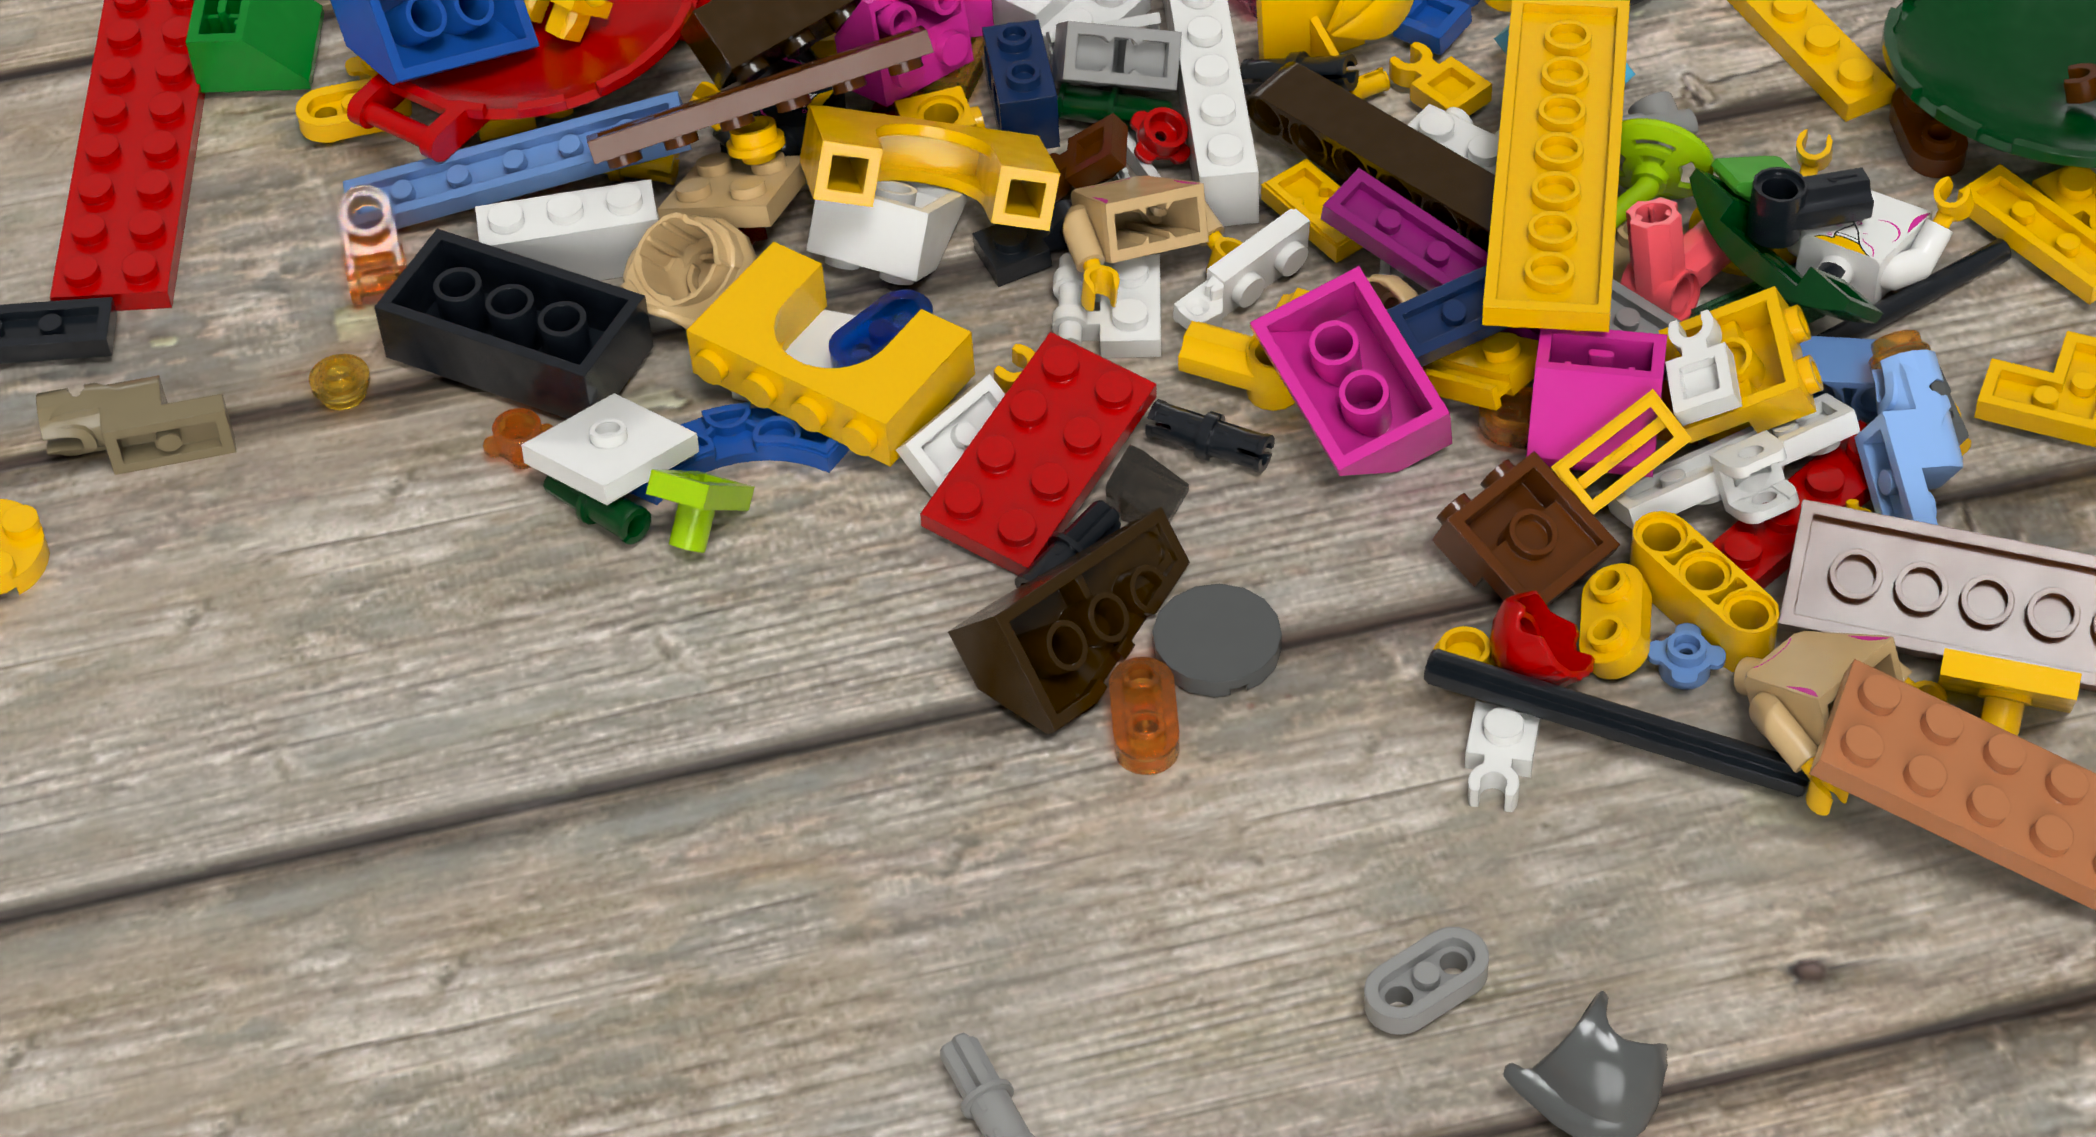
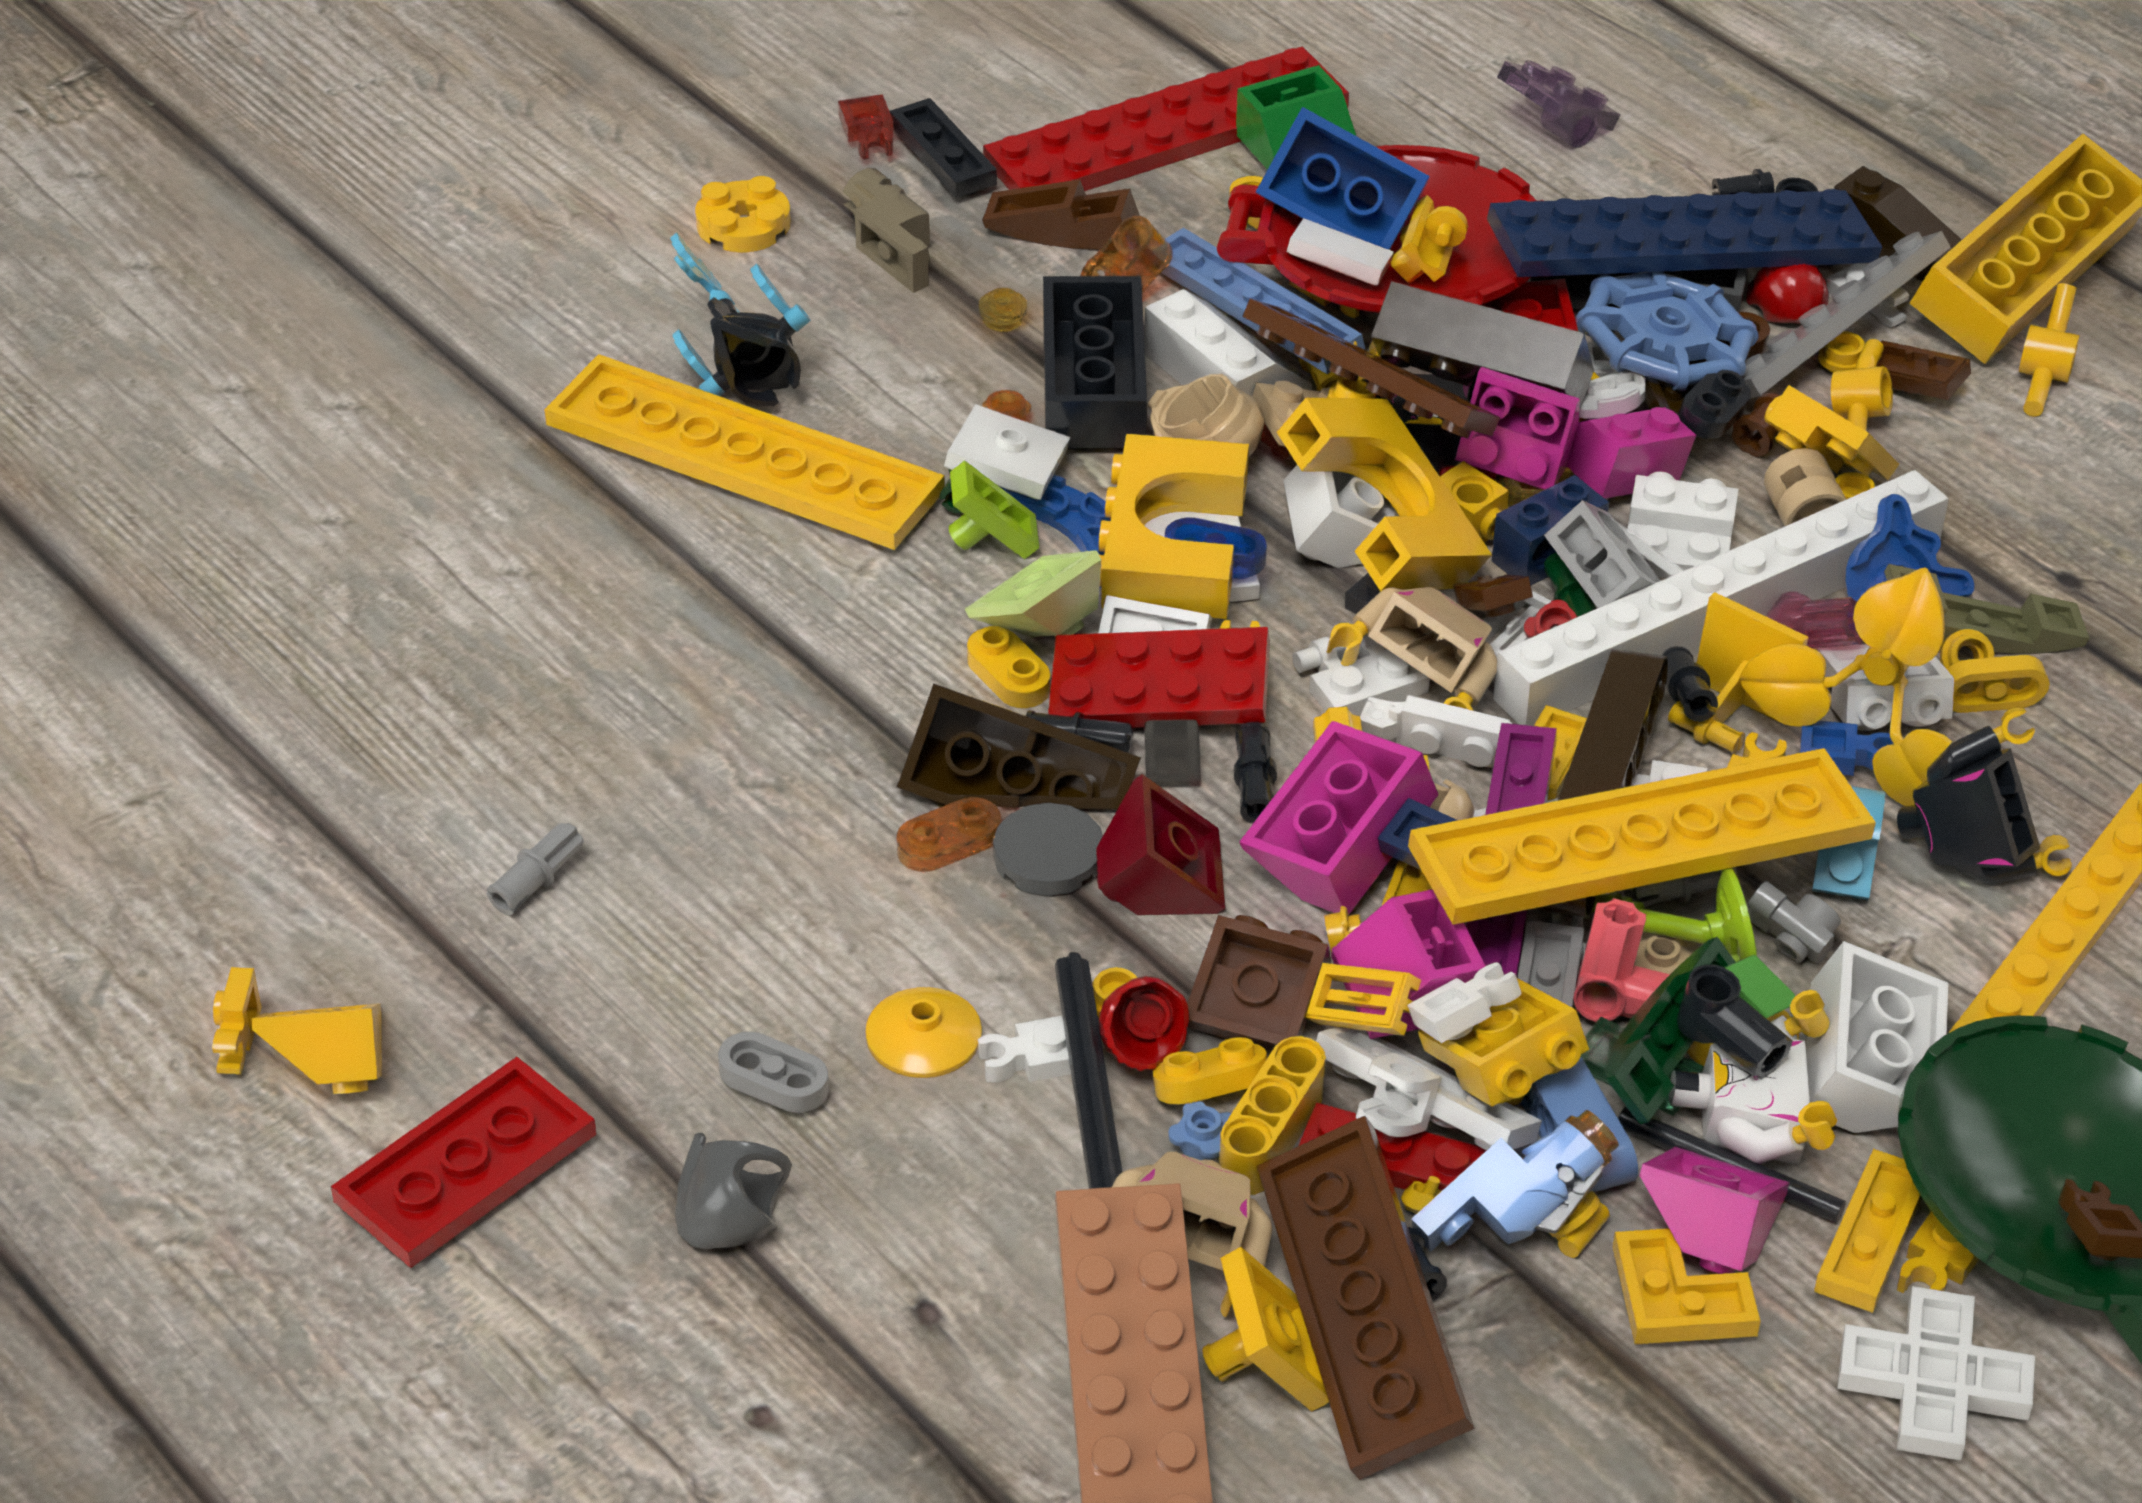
camera: 60 degrees right, 5 degrees down
none -> yellow plate [544,354,945,550]
none -> black helmet [670,232,811,407]
none -> yellow dish [865,987,982,1078]
none -> yellowish green slope [965,550,1101,638]
none -> yellow plate [967,626,1050,708]
none -> reddish brown slope [982,179,1141,249]
none -> dark red slope [1096,774,1225,916]
none -> white tile [1286,218,1394,286]
none -> yellow plate [1324,906,1362,952]
none -> dark pink slope [1639,1147,1790,1274]
none -> white slope [1806,941,1948,1133]

